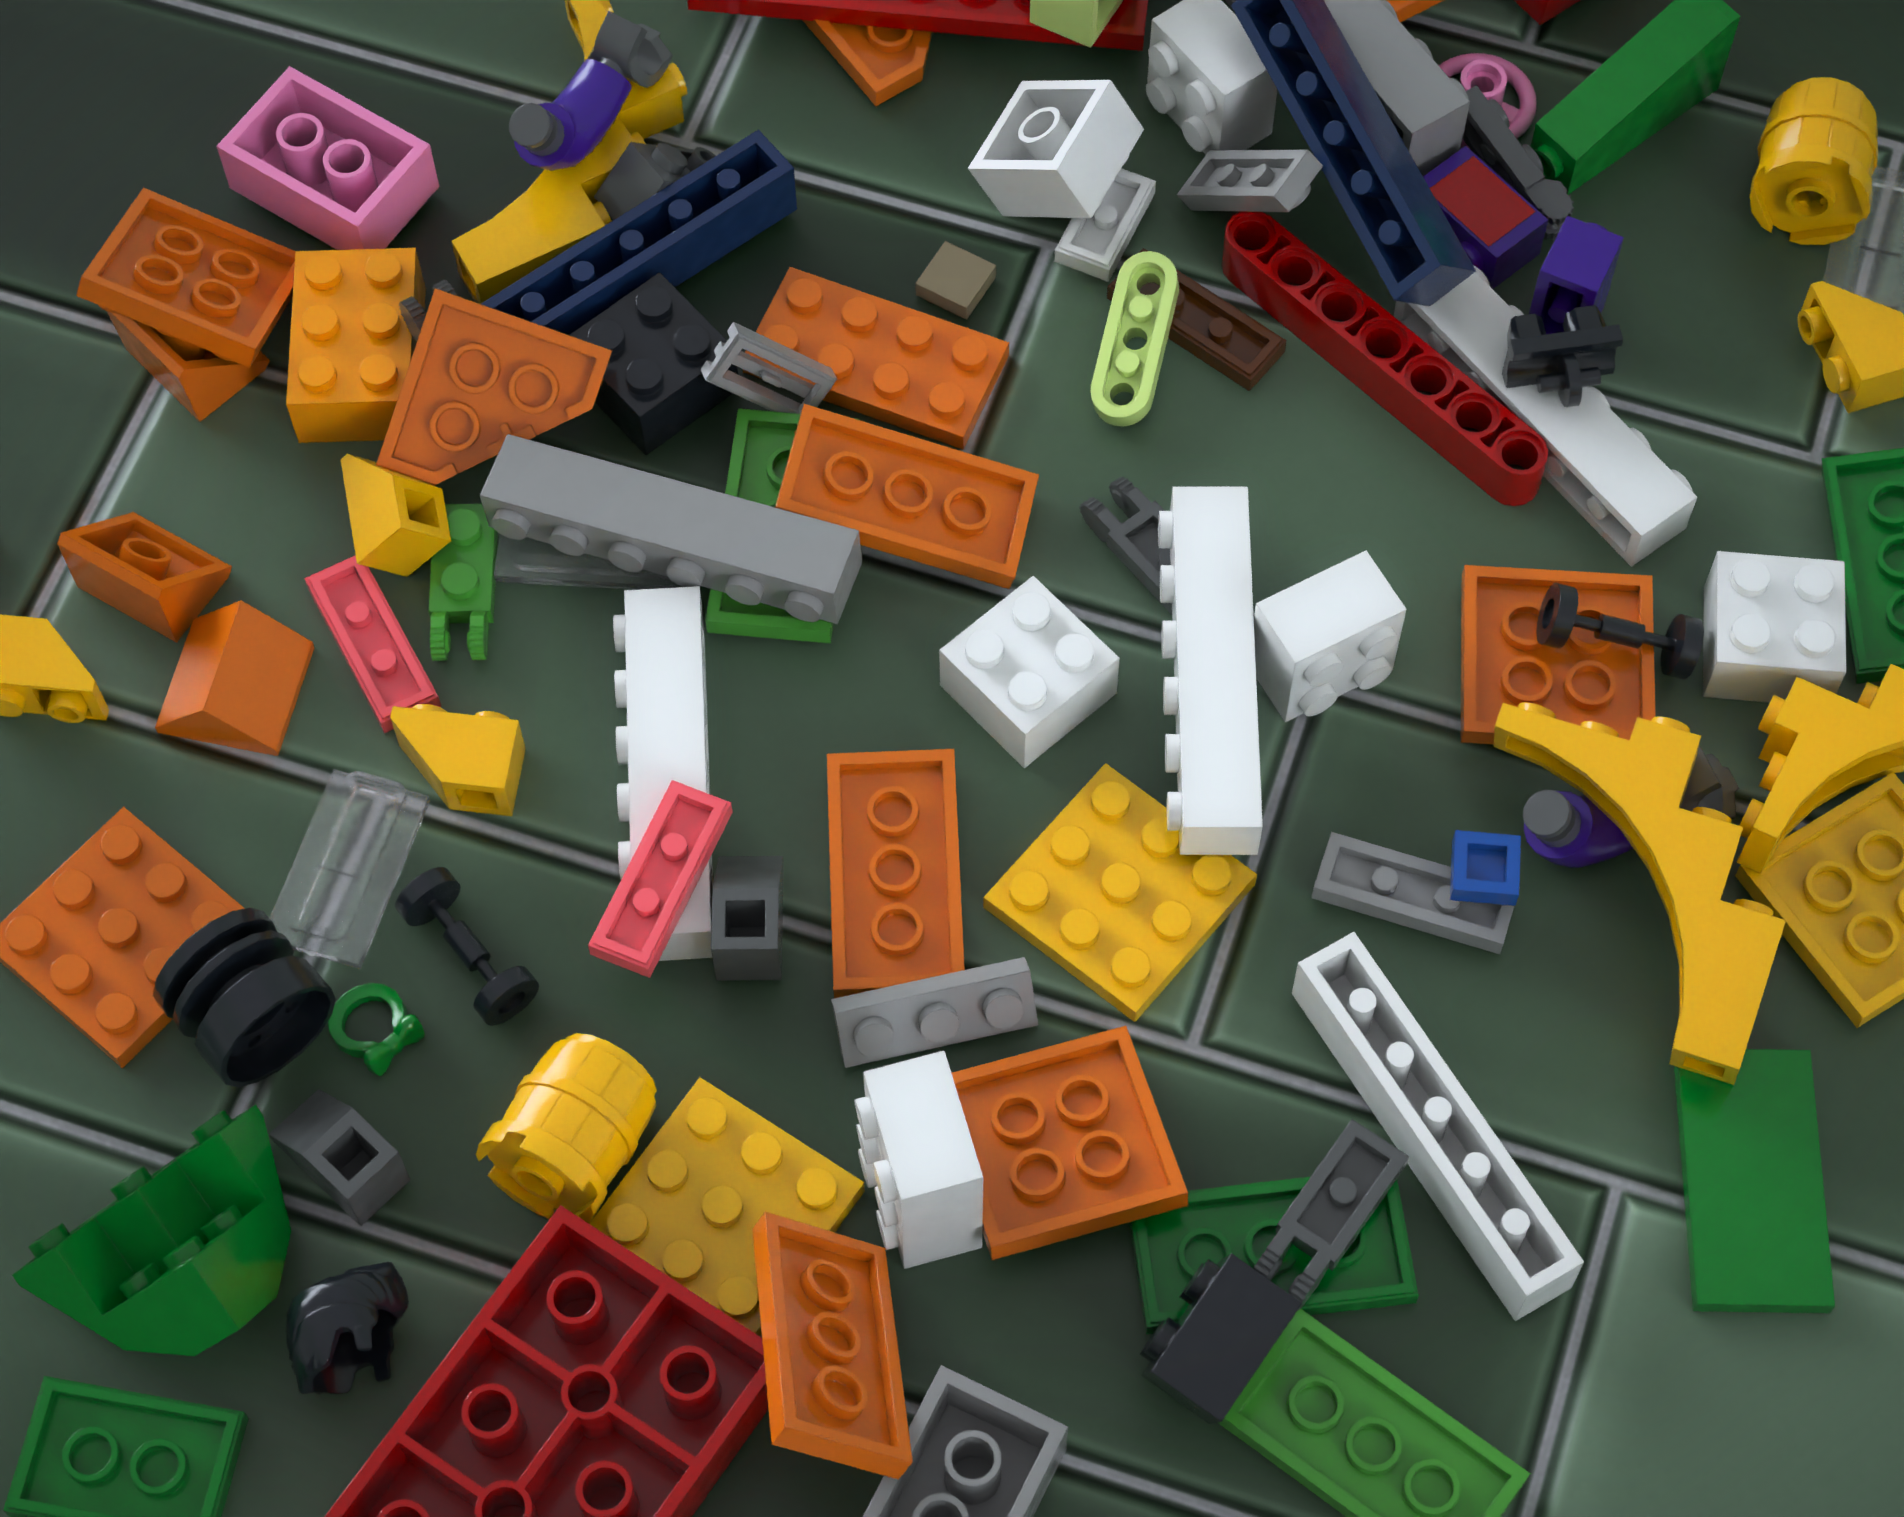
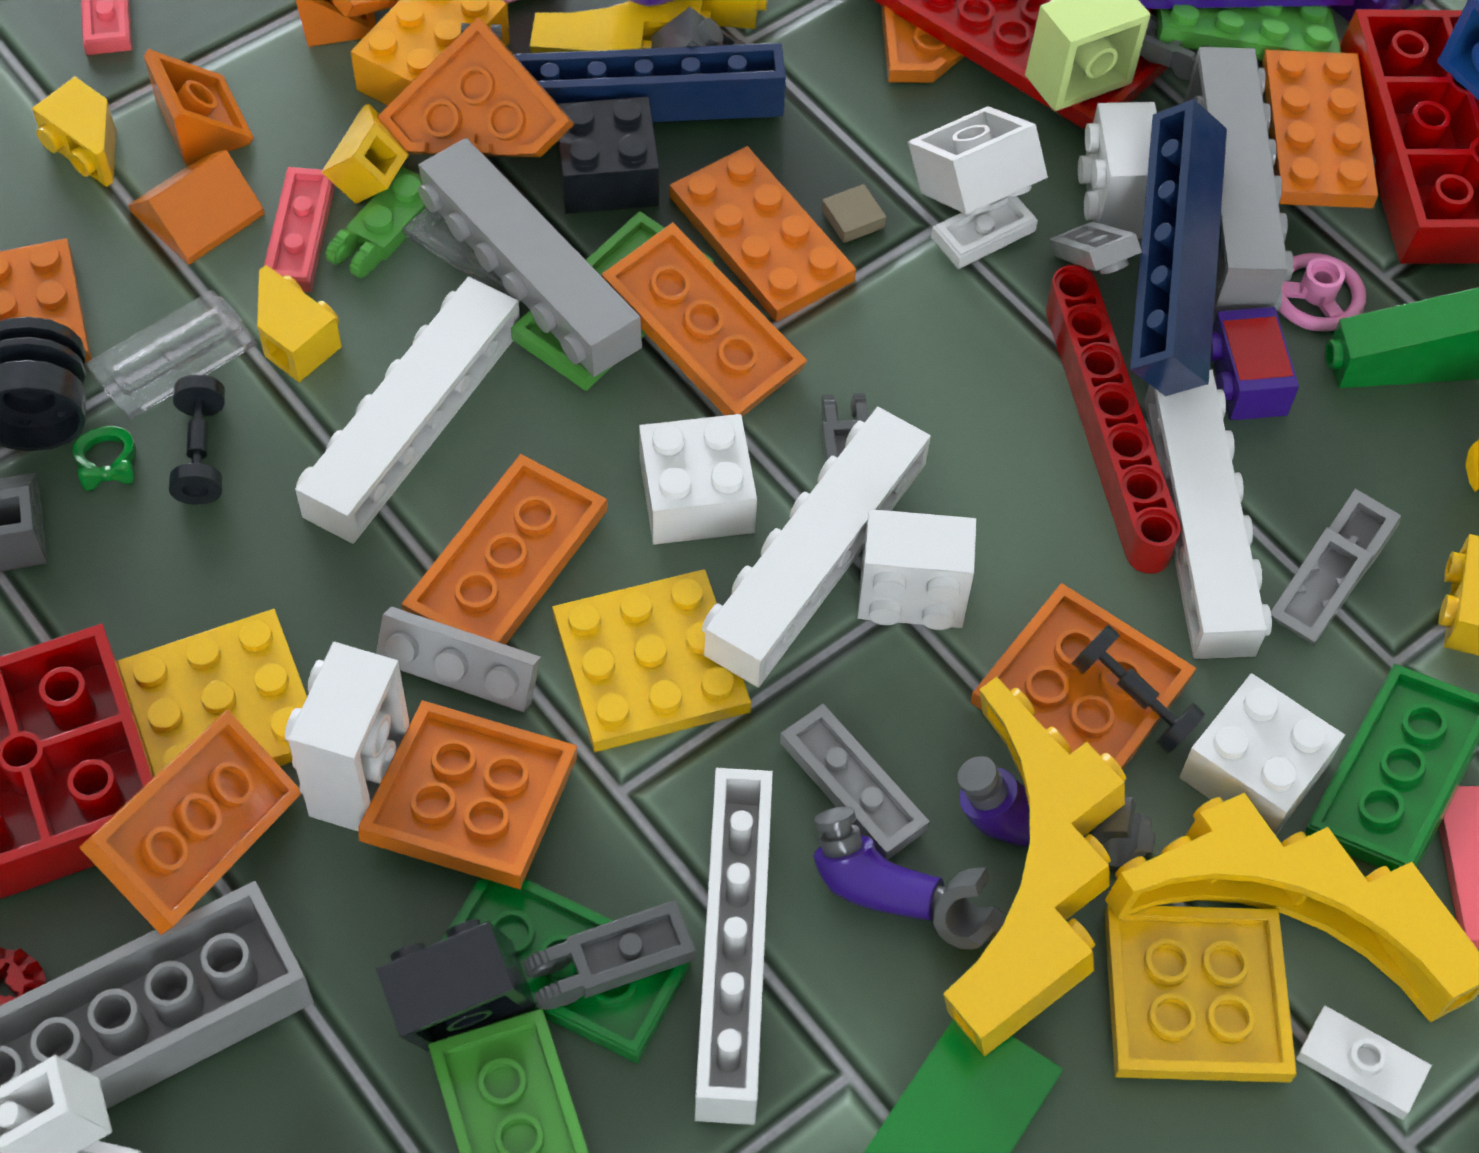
camera: 30 degrees right, 5 degrees down
yellow piece [476,1033,657,1223] -> none
coral tile [588,780,733,978] -> none
light grey tile [700,322,837,414] -> none
dark grey slope [711,856,784,981] -> none
yellowish green plate [1090,251,1179,427] -> none
reddish brown tile [1107,248,1287,392] -> none
blue plate [1450,830,1521,906] -> none
dark grey hinge [1463,85,1574,240] -> none
black hips [1502,305,1623,407] -> none
dark purple brick [1529,216,1624,334] -> none
none -> piece [813,806,1005,950]
none -> light grey slope [1271,488,1401,646]

